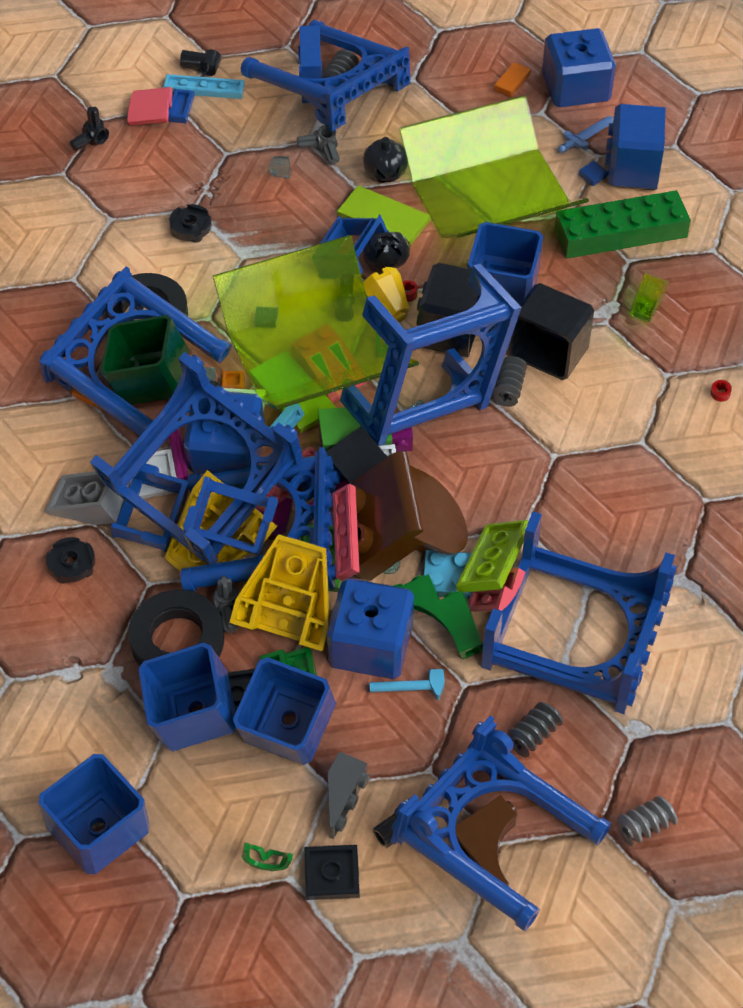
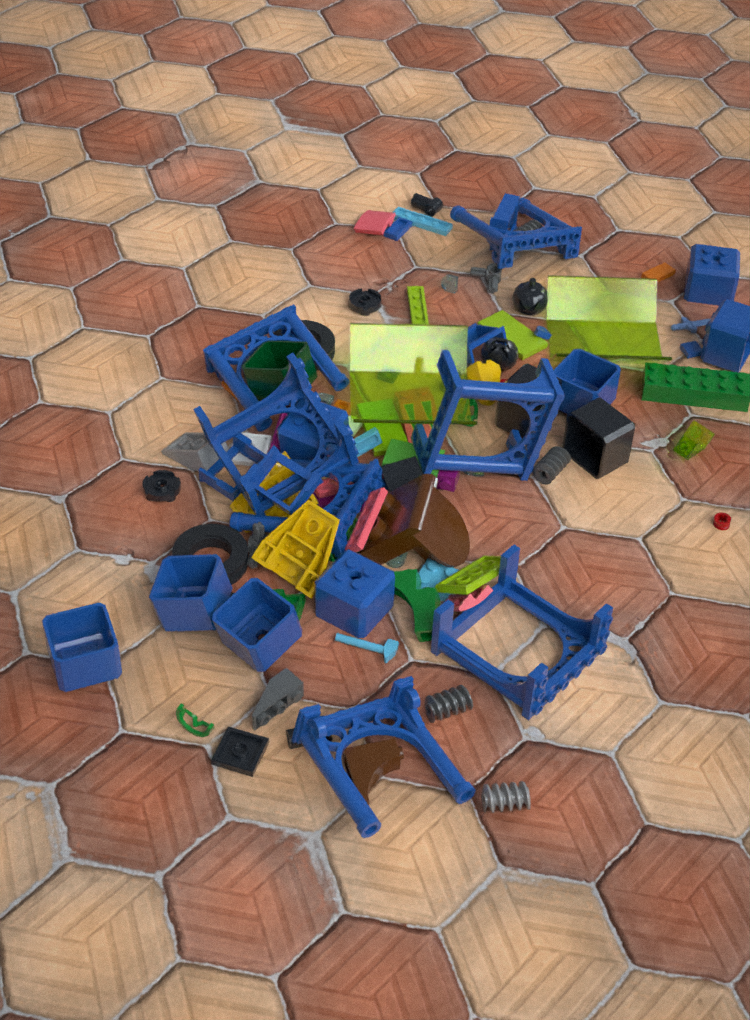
camera: 20 degrees right, 10 degrees down
black axle [70,106,109,151] -> none
none -> lime tile [407,286,429,331]
none -> blue tile [534,326,552,340]

